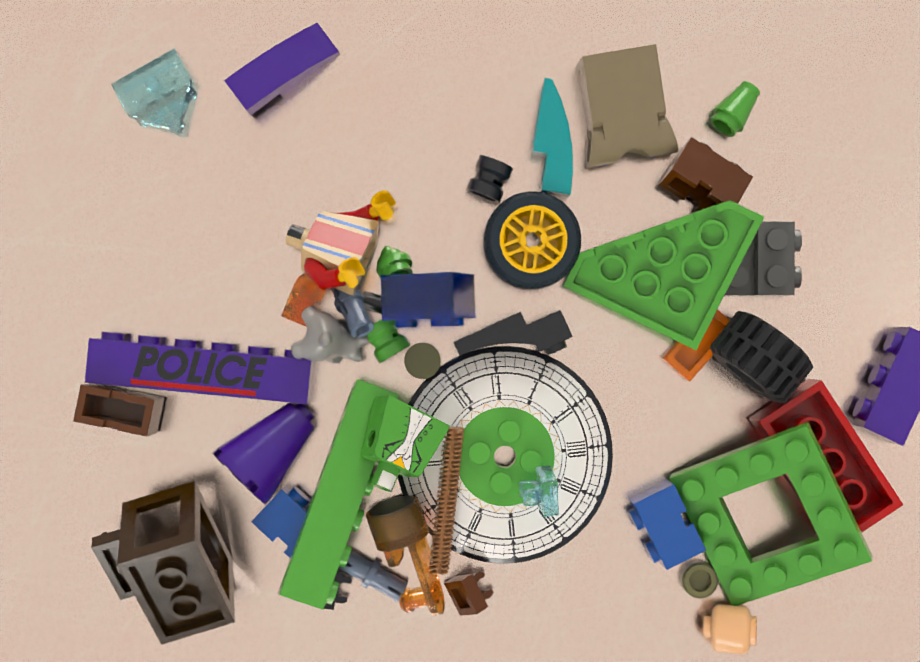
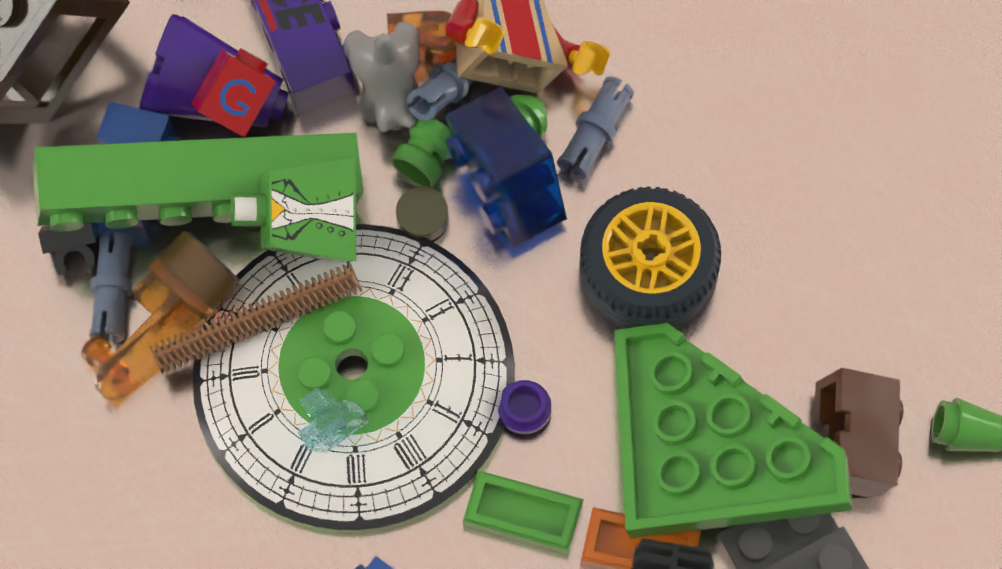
camera: 60 degrees right, 20 degrees down
reddish brown tile [444,572,494,616] -> none
black slope [453,310,573,356] -> none
black wheel [466,155,513,203] -> none
teal slope [531,78,573,198] -> none
dark tan piece [577,44,678,168] -> none
none -> red brick [191,48,276,138]
none -> bright green tile [463,470,584,556]
none -> dark purple plate [498,380,551,434]
none -> sand blue pin [557,76,634,180]

